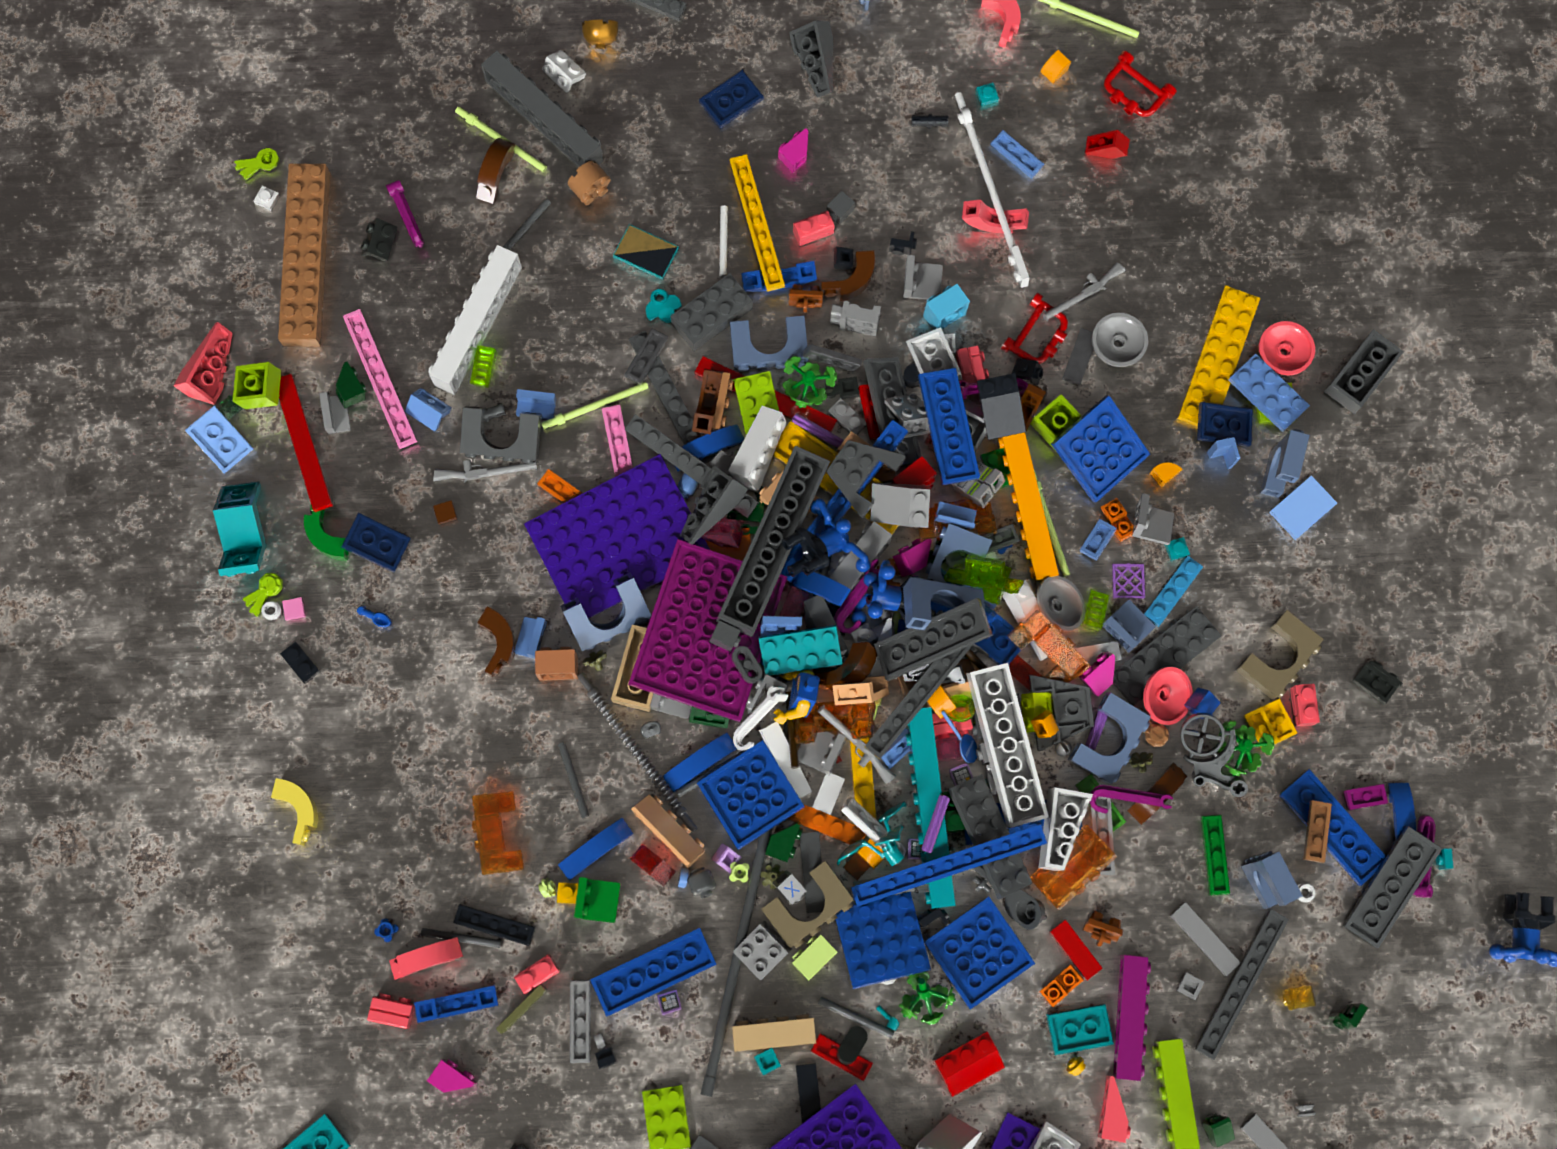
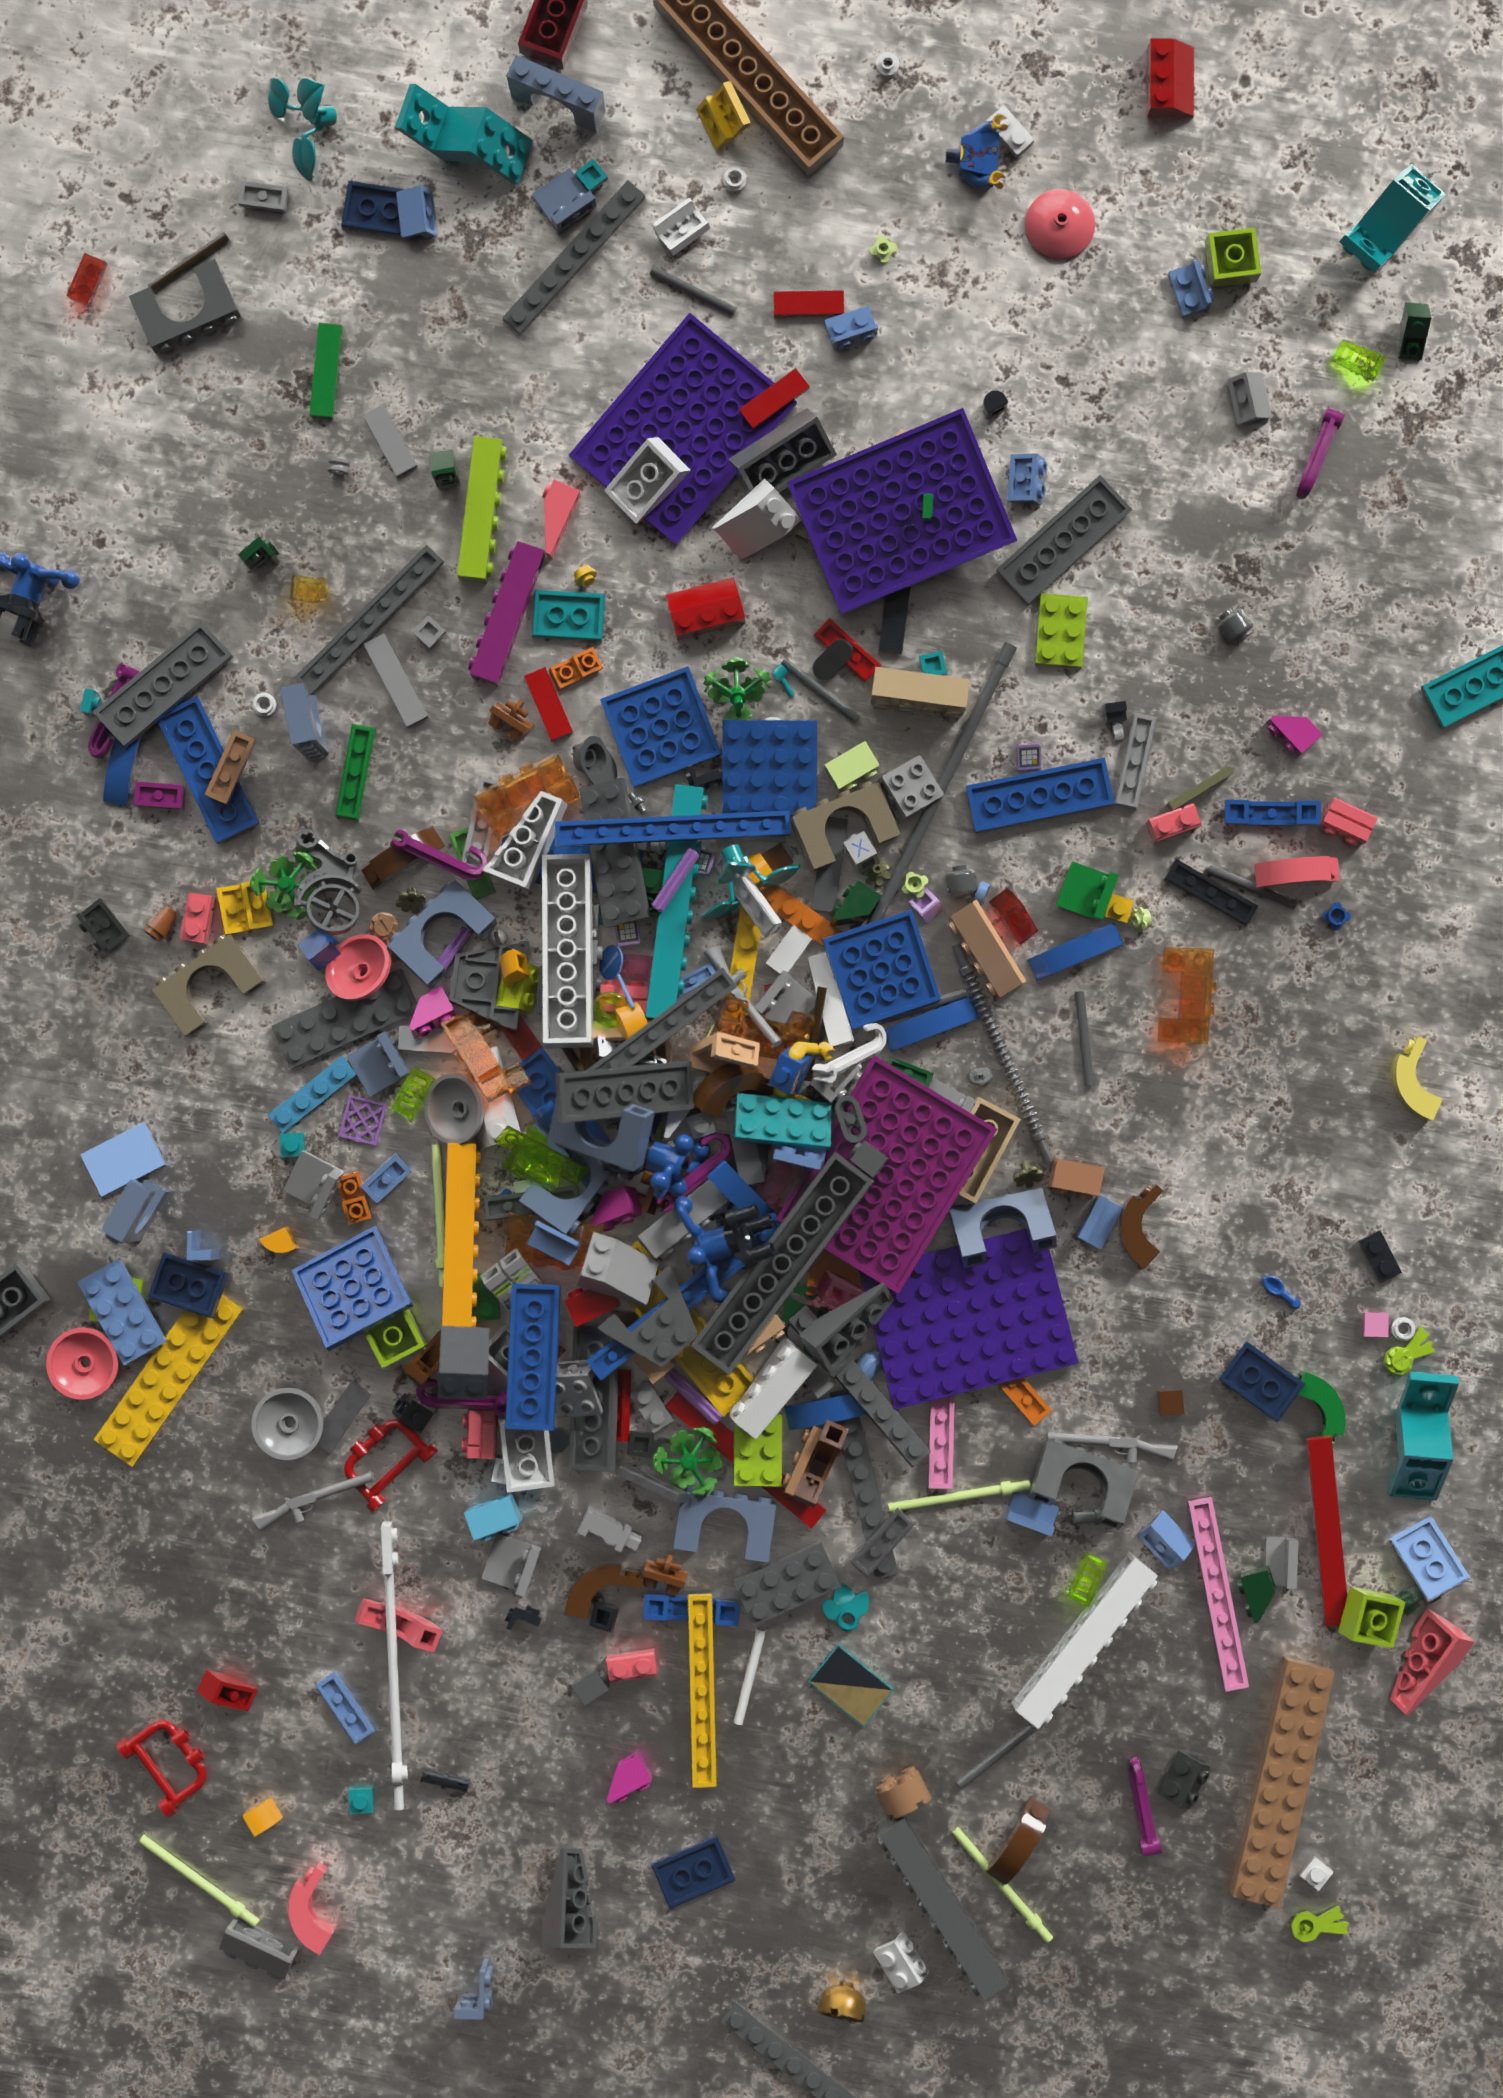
camera: 160 degrees left, 10 degrees up
none -> dark orange cone [144,905,177,941]

